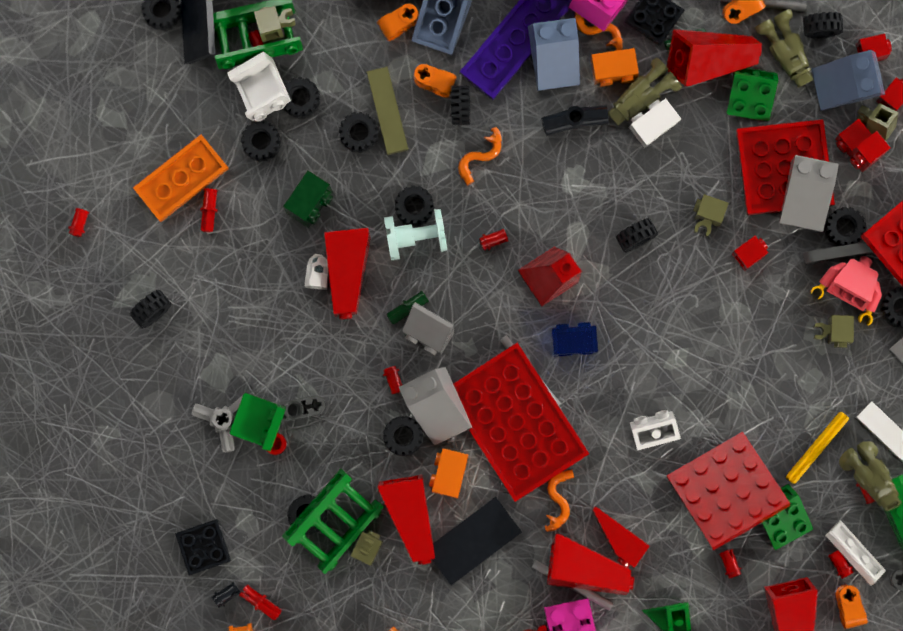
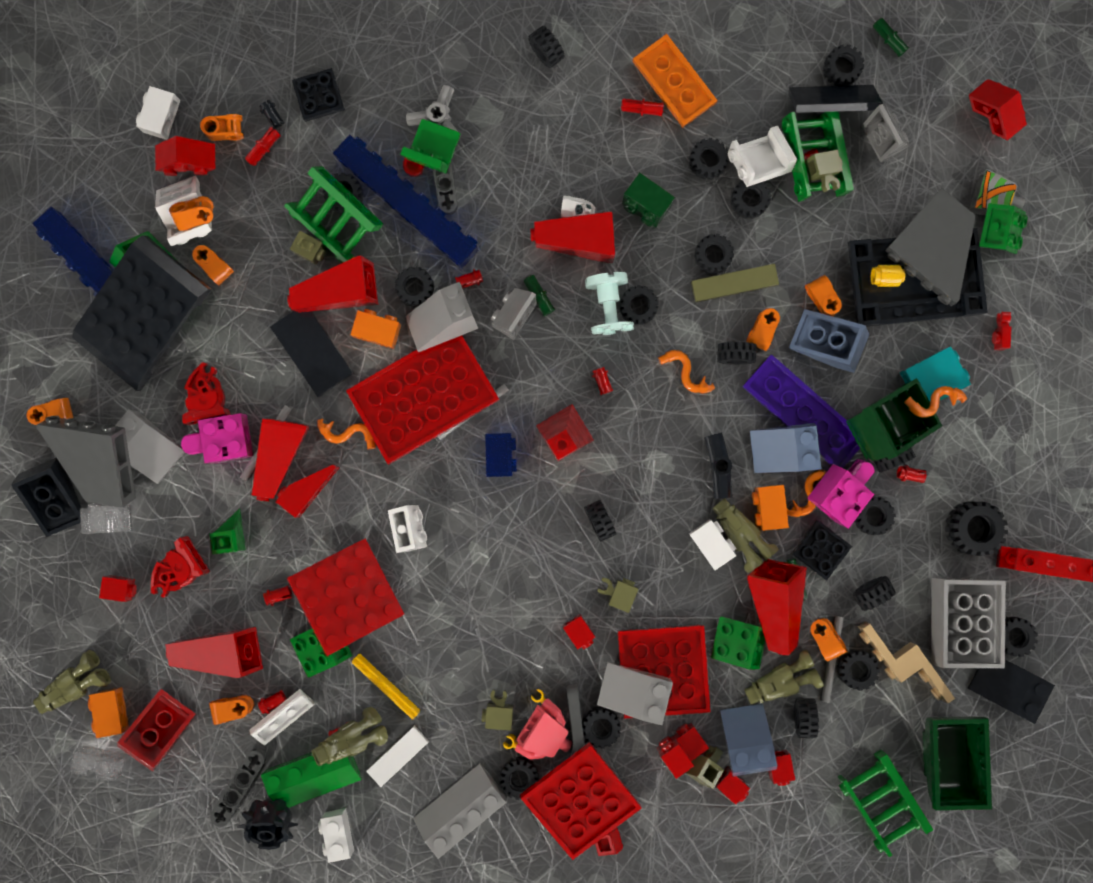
camera: 90 degrees right, 5 degrees up
none -> clear blue brick [333,134,479,269]

